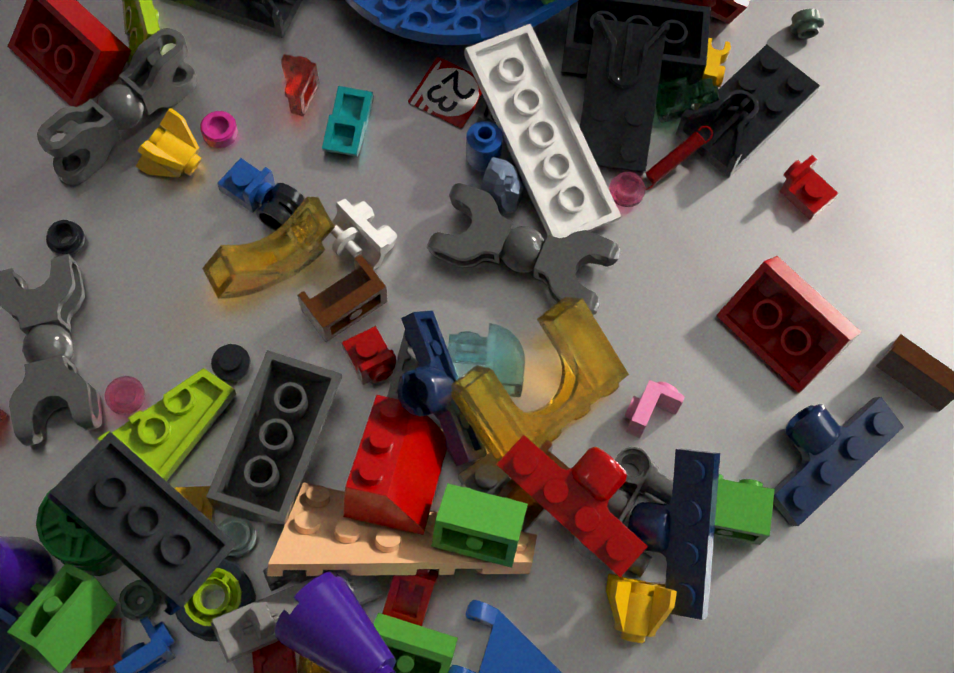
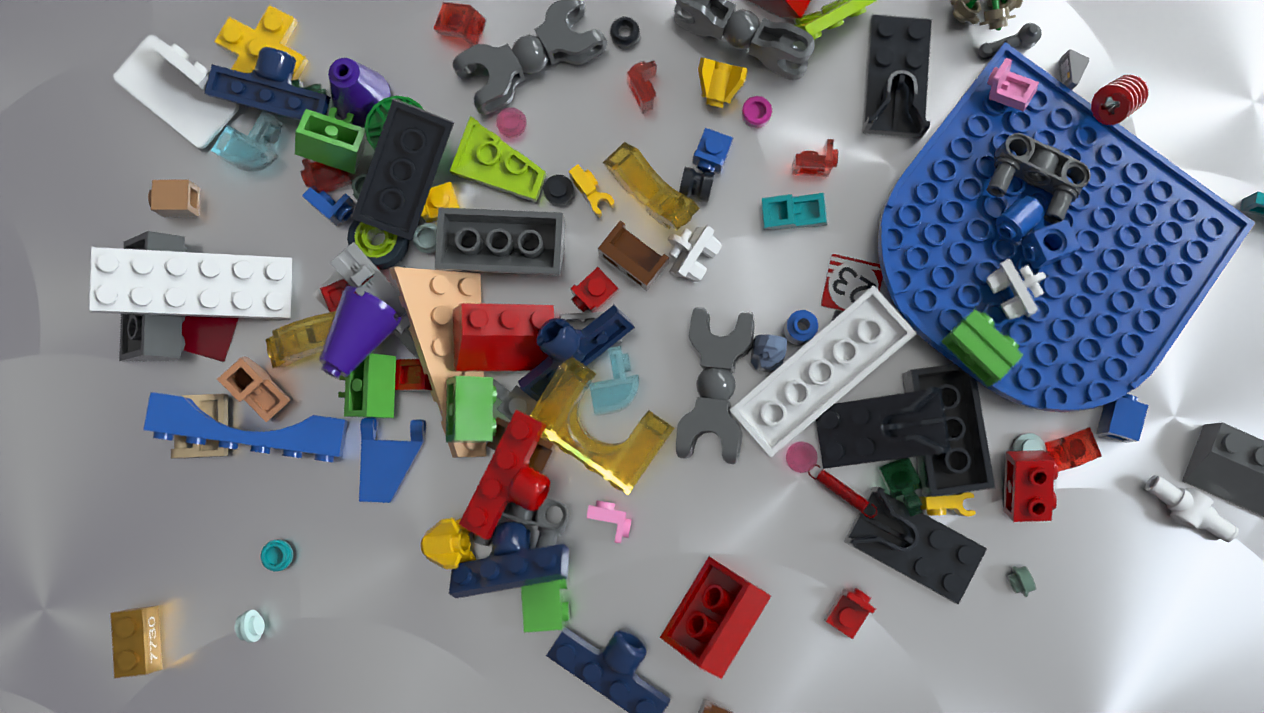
camera: 85 degrees right, 15 degrees up
none -> yellow plate [568,164,615,217]
none -> clear red bracket [627,60,657,114]

